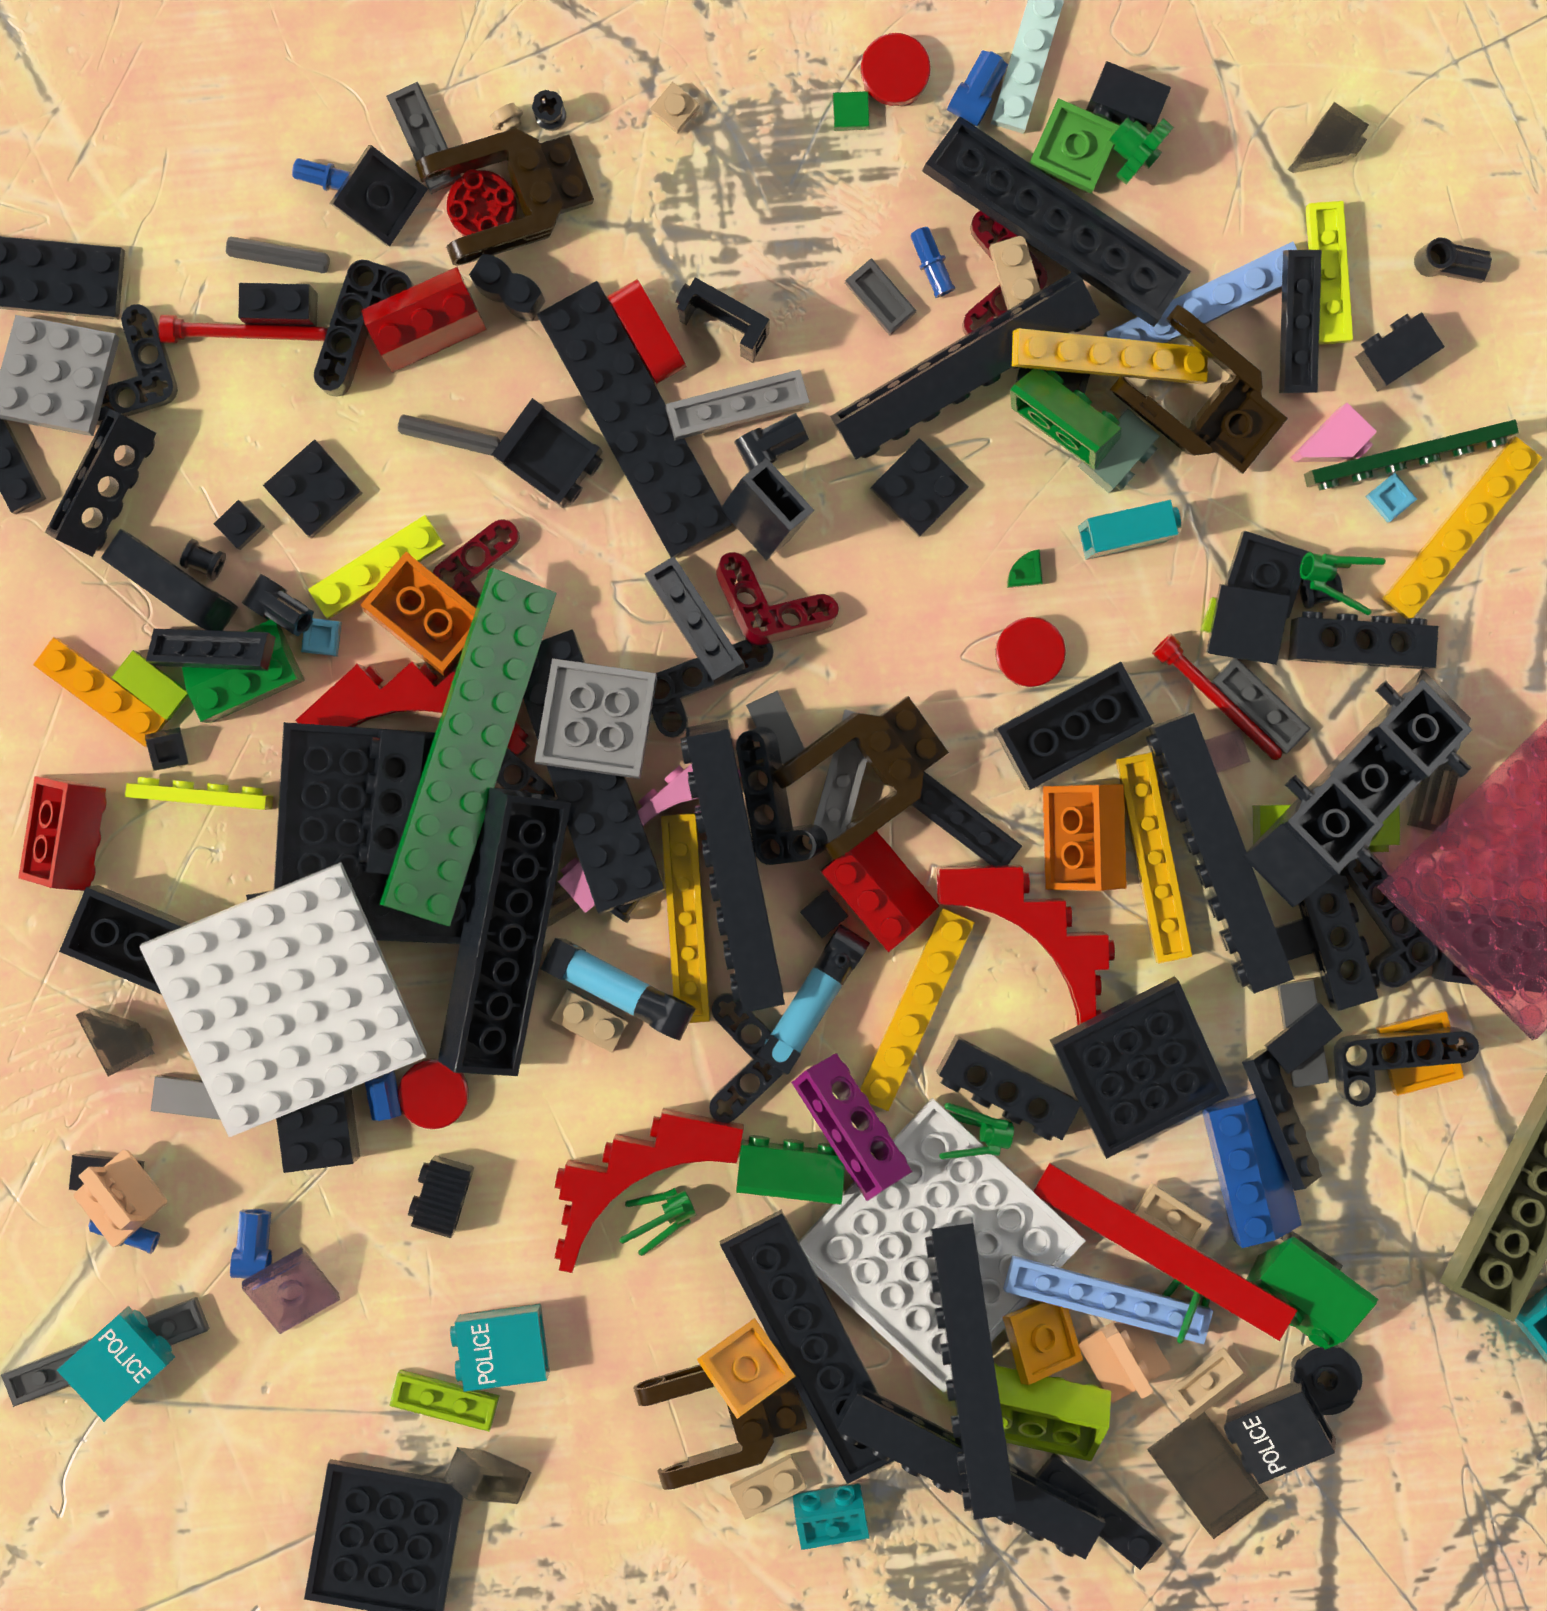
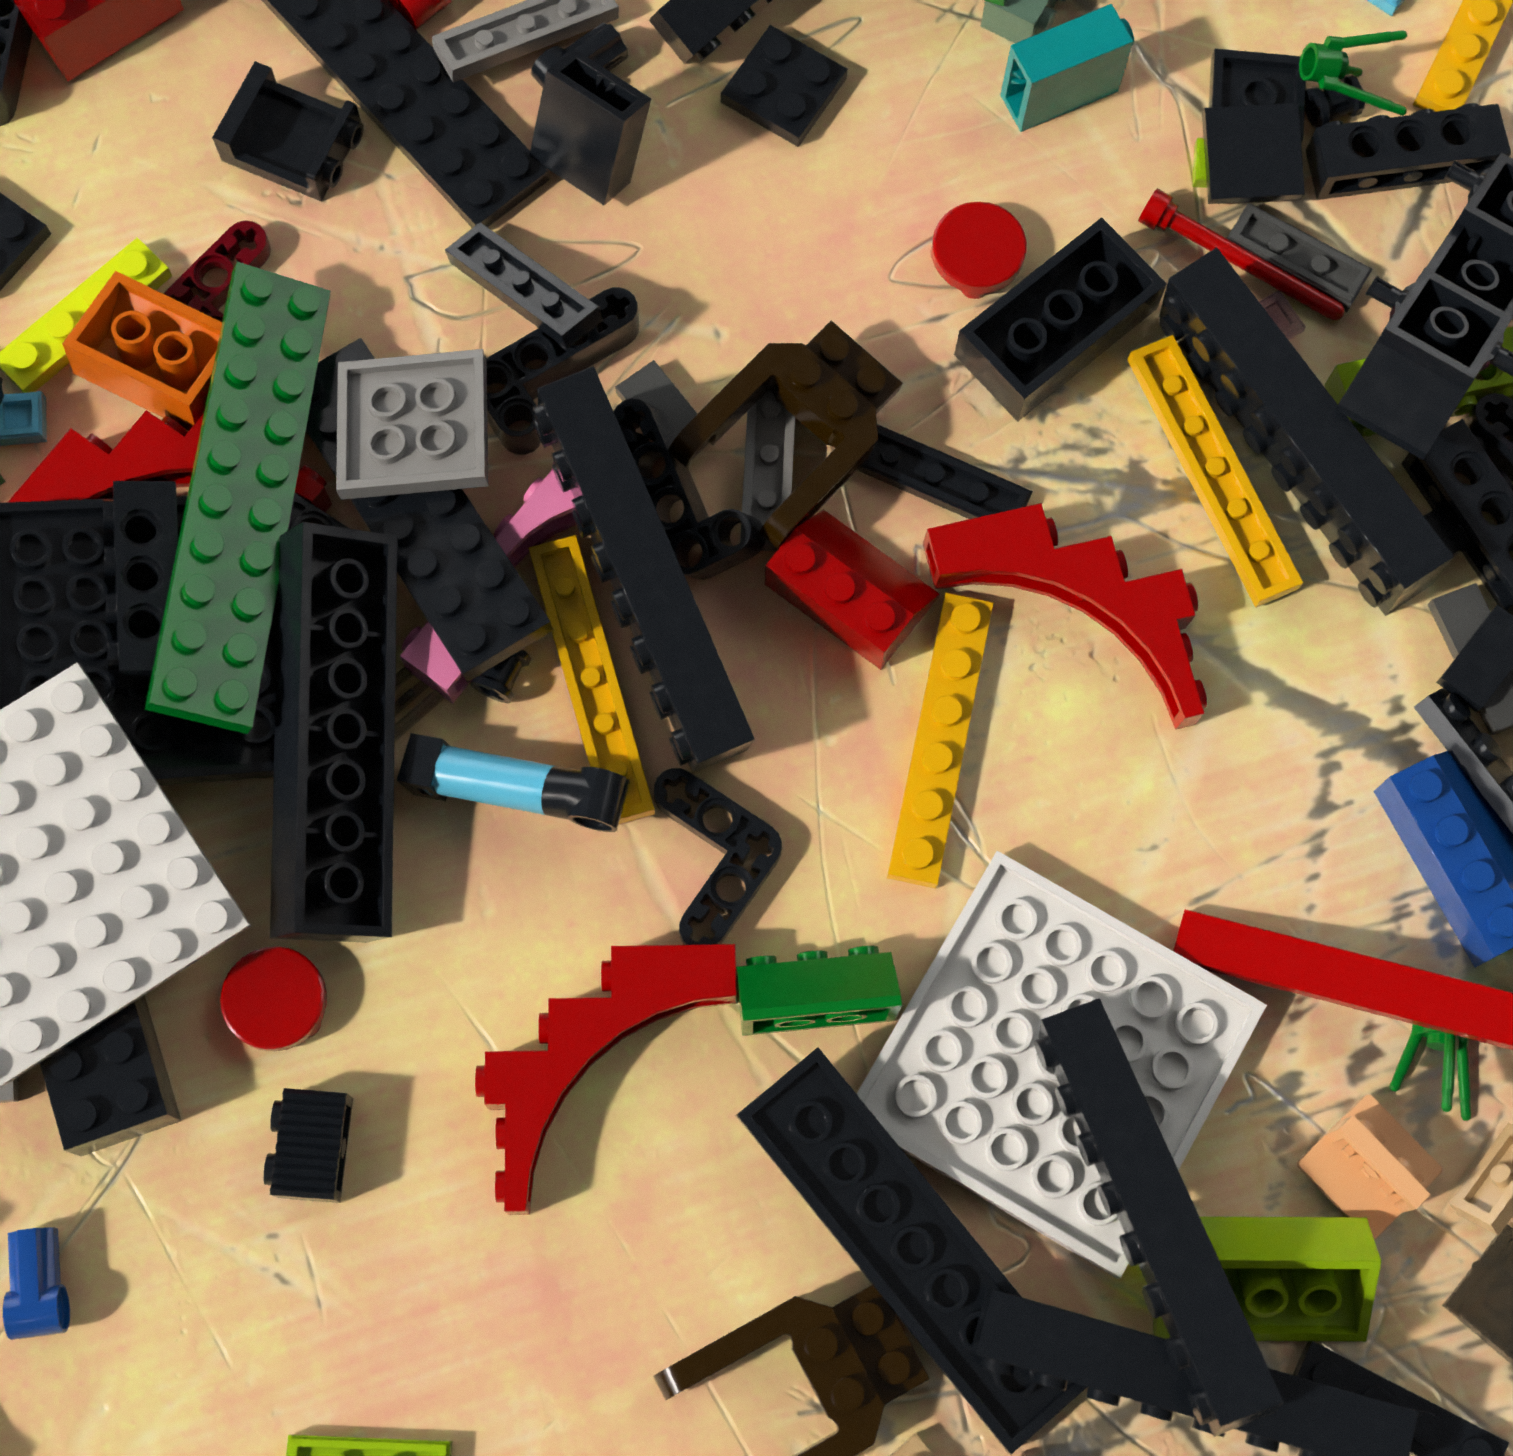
camera: 10 degrees left, 15 degrees down
tile [242,1247,340,1334] -> none
blue piece [365,1070,403,1121] -> none
dark grey axle [398,414,500,456] -> none
teal brick [450,1304,550,1392] -> none
tan plate [551,988,629,1053] -> none
green plant [619,1188,697,1256] -> none
light orange plate [697,1318,795,1419] -> none
dark red beam [716,552,839,645] -> none
piece [756,924,870,1075] -> none
magenta brick [791,1053,913,1201] -> none
black tile [800,889,848,938] -> none
black brick [936,1035,1081,1141] -> none
green plant [939,1103,1014,1160] -> none
light orange plate [1002,1301,1083,1385] -> none
light blue plate [1003,1255,1213,1344] -> none
green tile [1007,549,1043,588] -> none
orange slope [1043,784,1127,891] -> none
black plate [1050,976,1230,1159] -> none
tan plate [1133,1183,1212,1248] -> none

